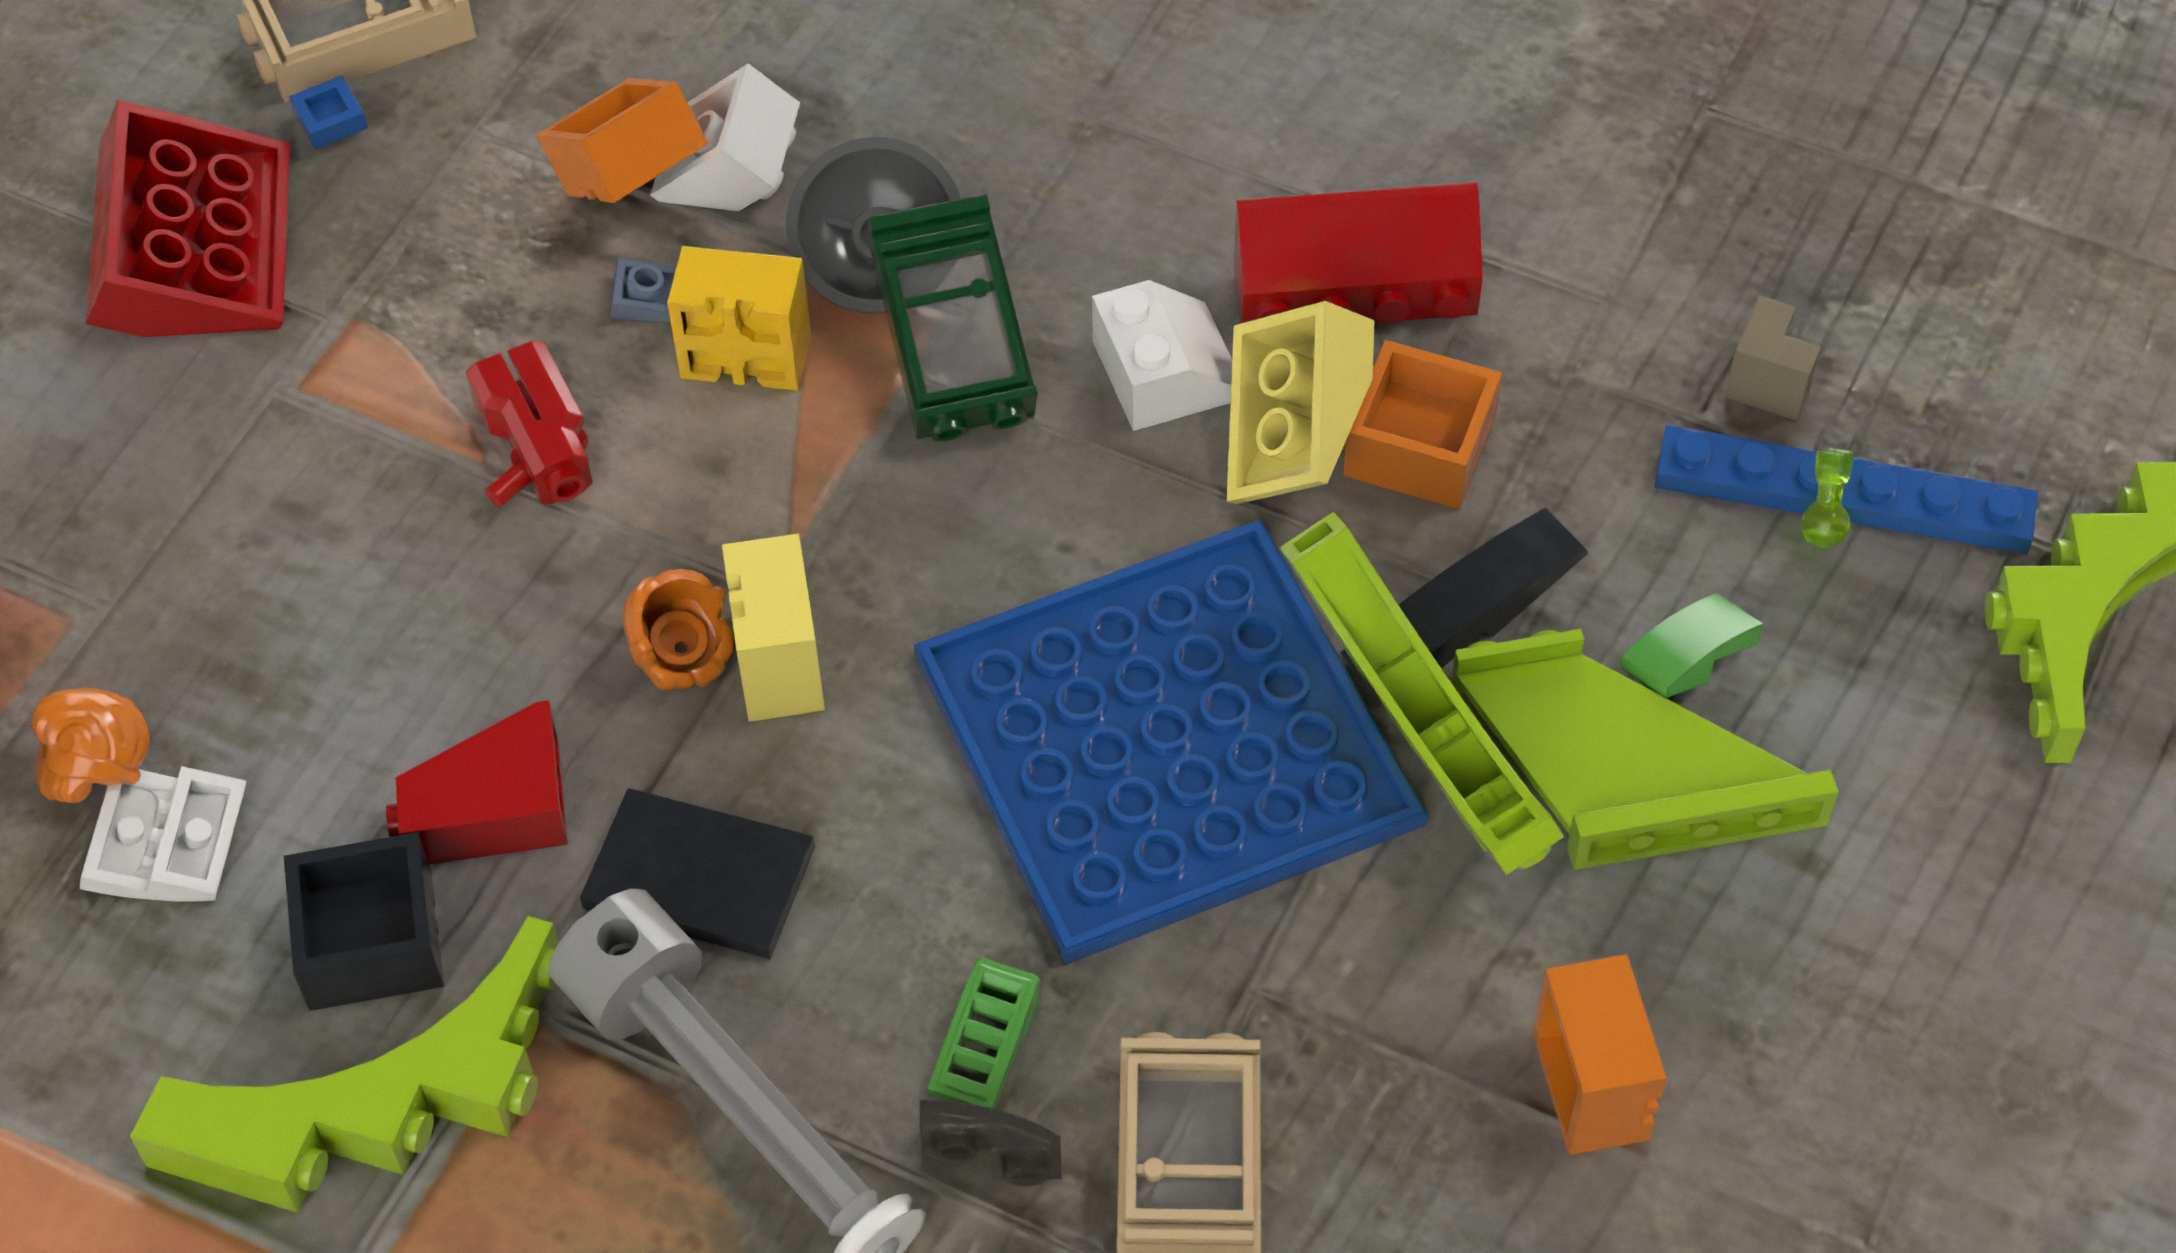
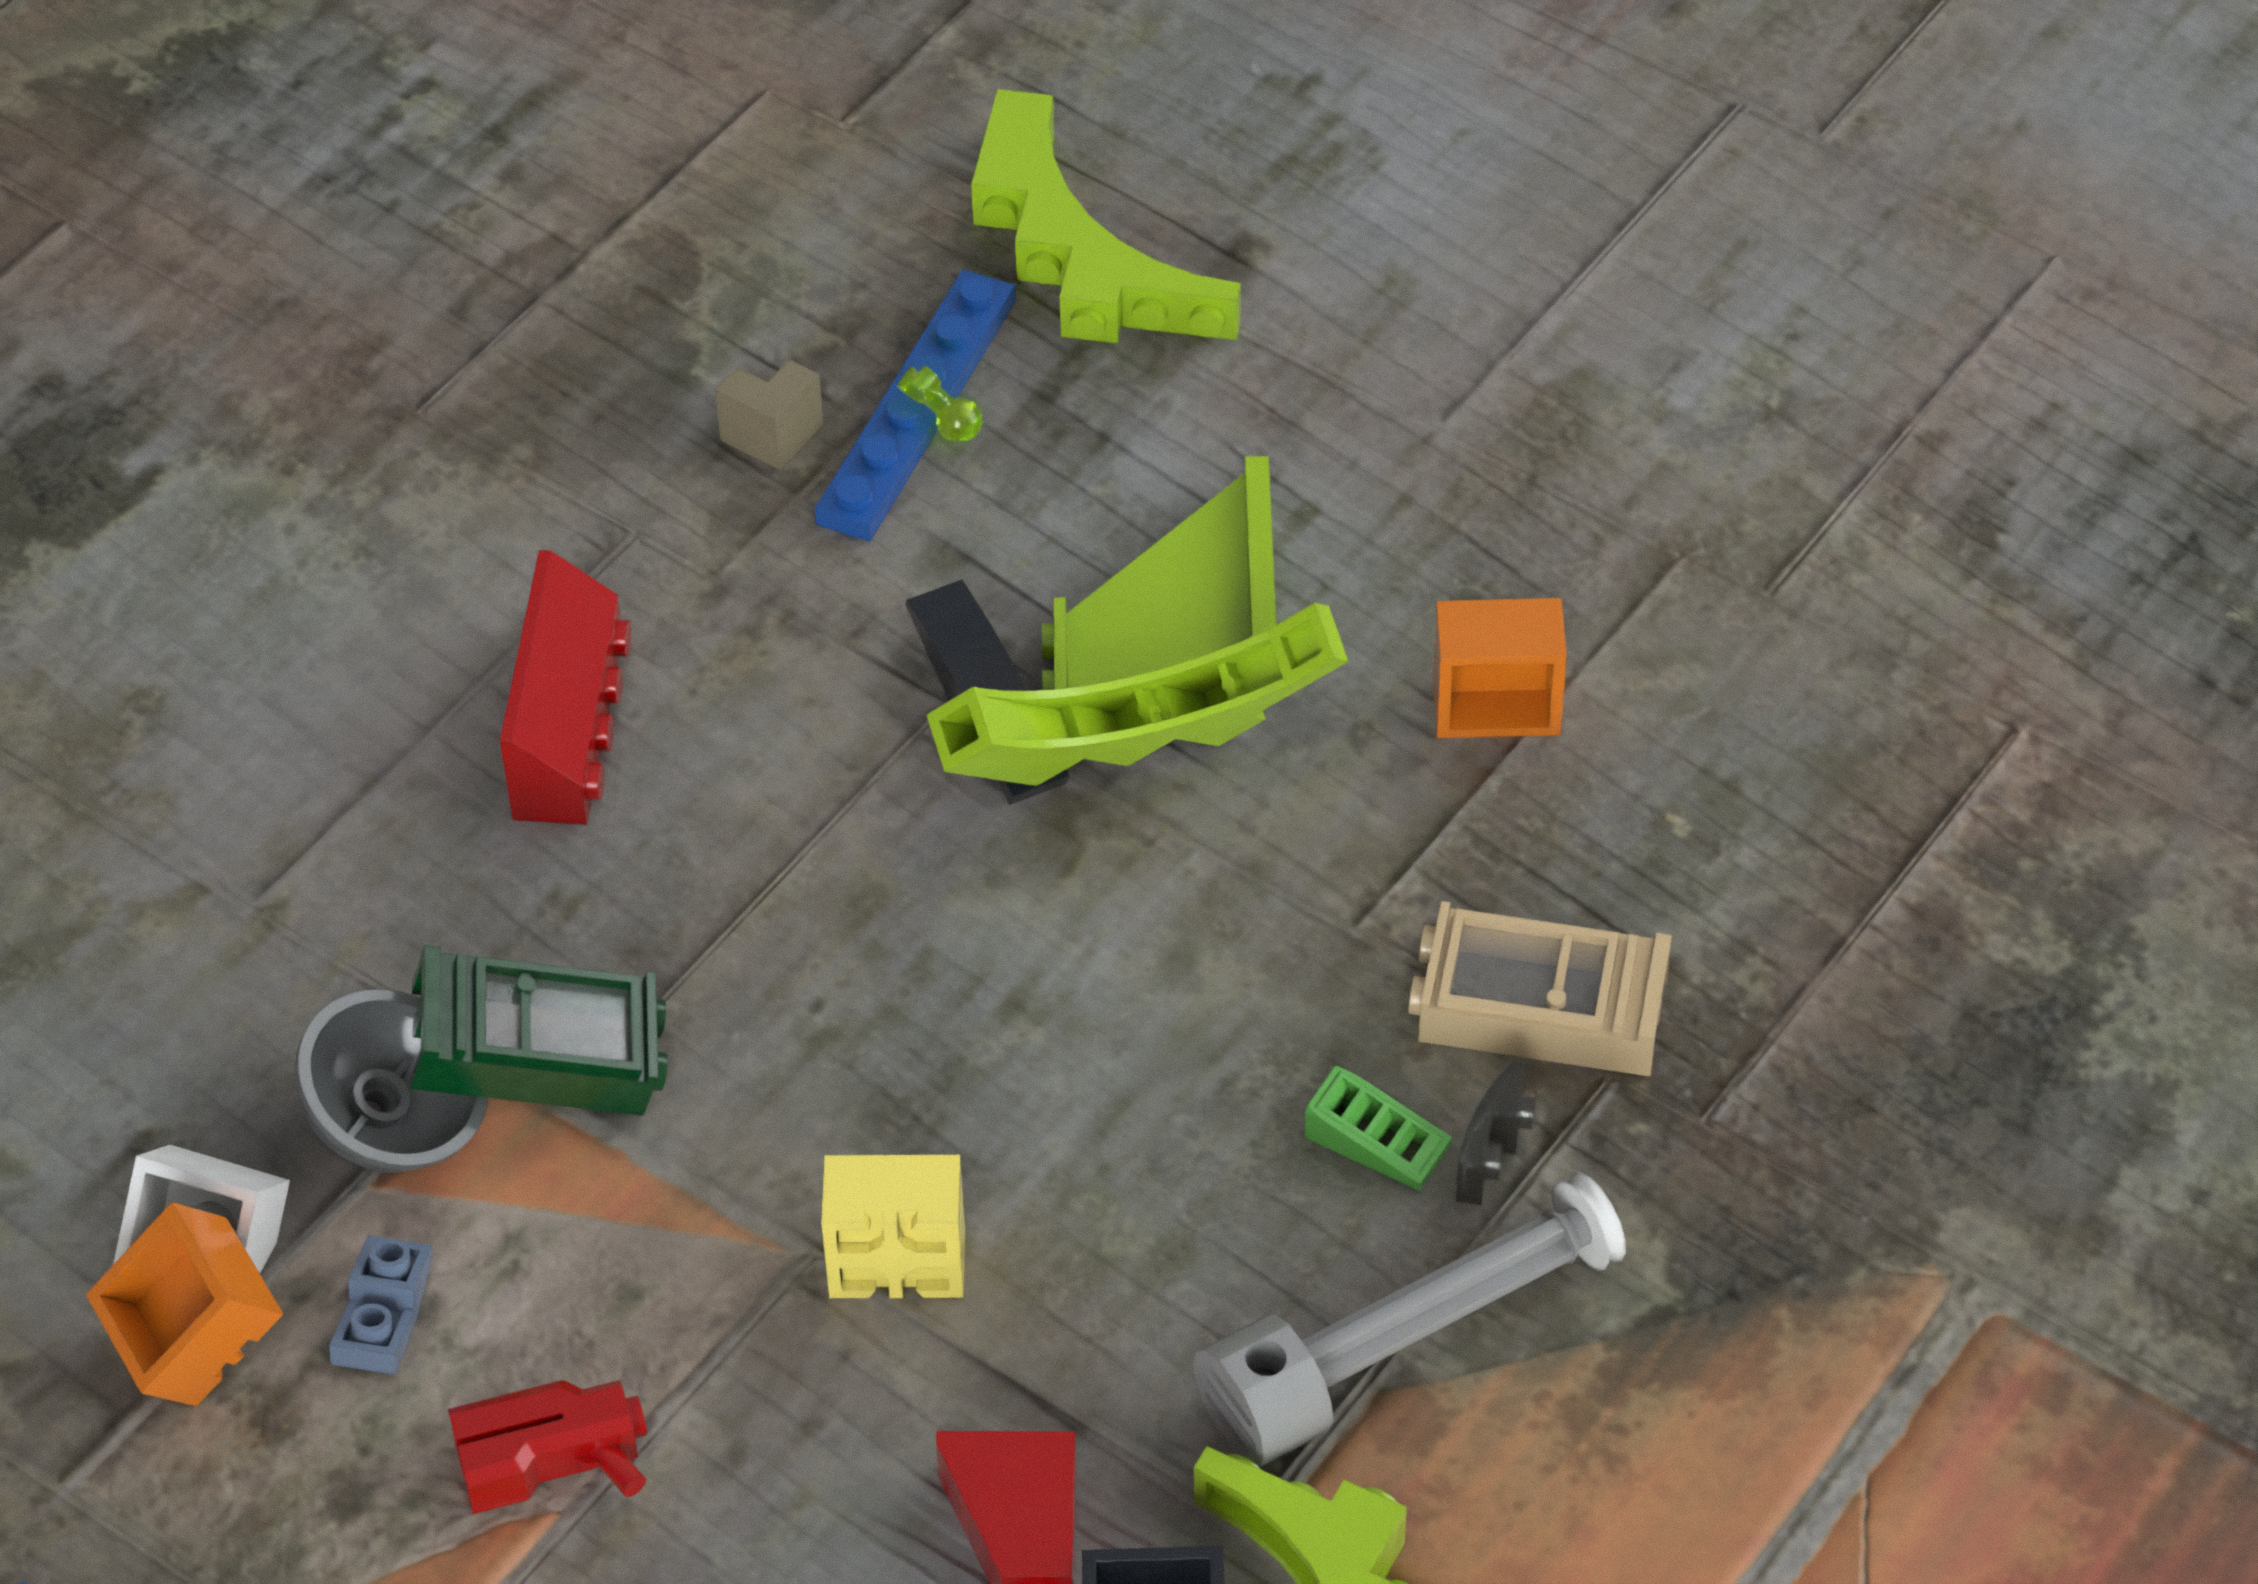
camera: 80 degrees left, 5 degrees down
black tile [580,788,815,959] -> none
orange hair [623,569,735,690] -> none
yellow piece [667,246,812,391] -> none
blue tile [914,519,1428,965] -> none
white slope [1092,280,1232,431] -> none
light yellow slope [1227,301,1374,504] -> none
orange piece [1343,340,1503,510] -> none
bright green slope [1619,593,1763,698] -> none

